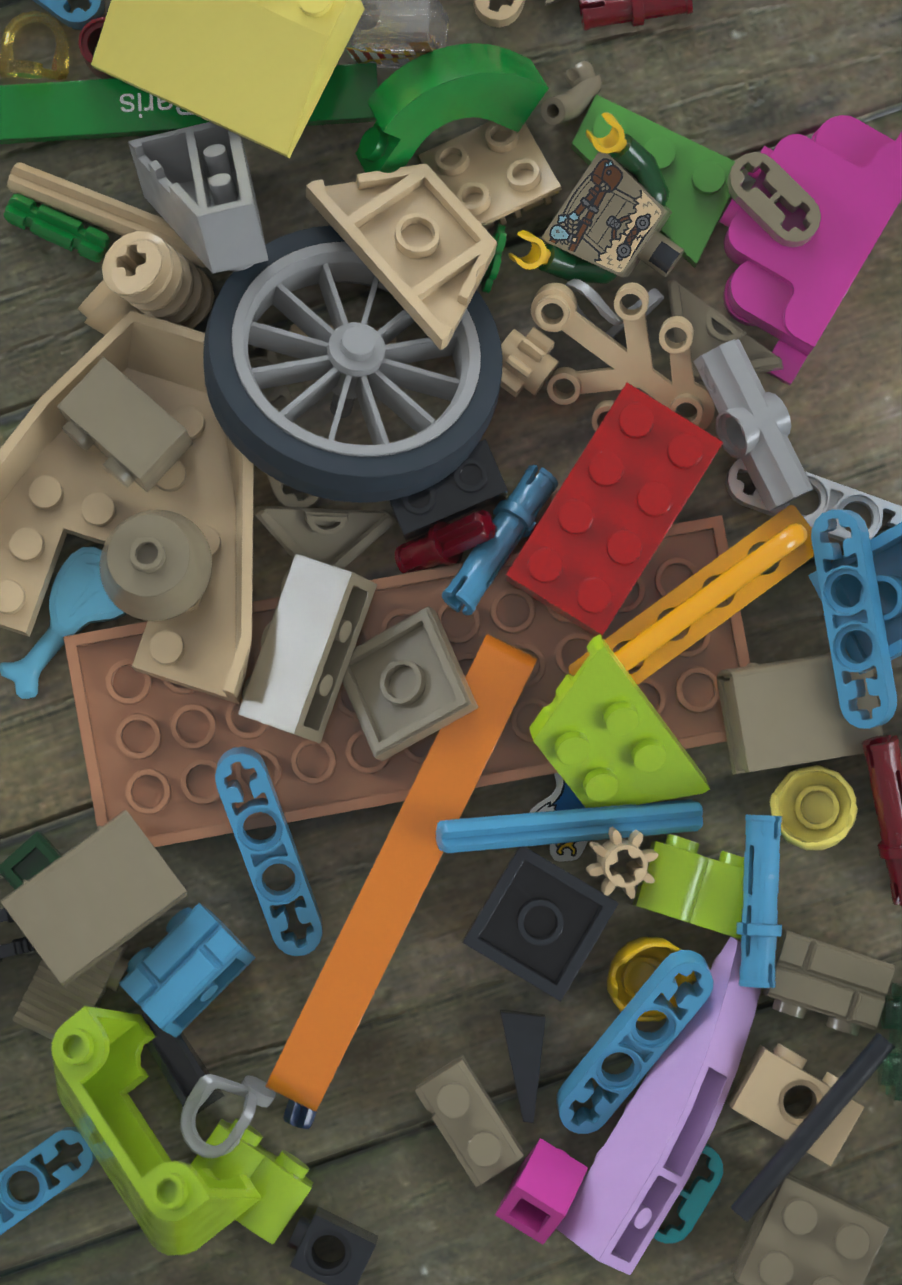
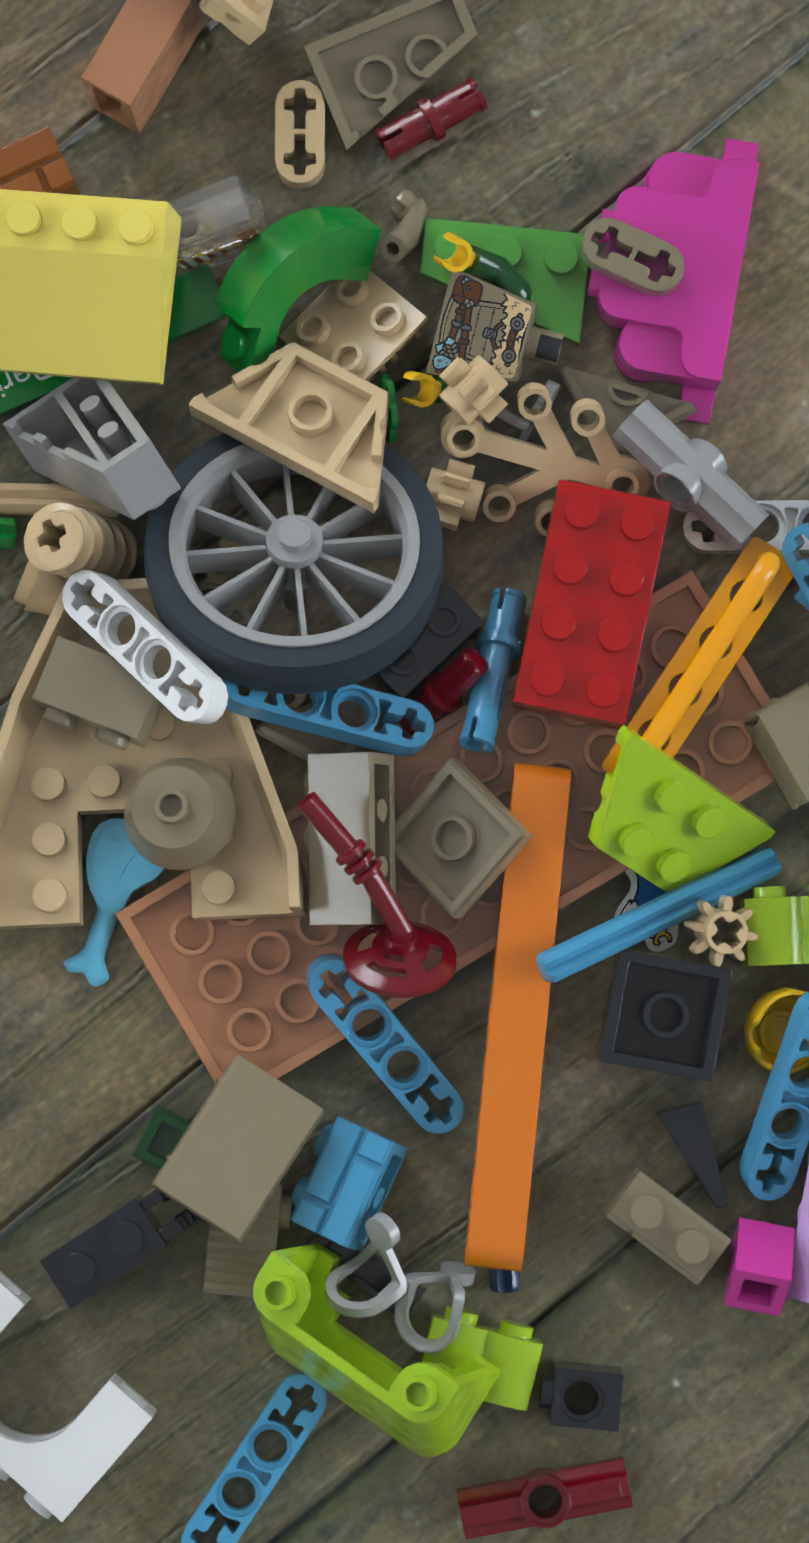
camera: 25 degrees left, 0 degrees up
none -> white beam [62,570,228,725]
none -> dark azure beam [220,677,434,757]
none -> dark red dish [297,792,457,998]
none -> light grey piece [325,1212,407,1318]
none -> tan gear [439,355,508,425]

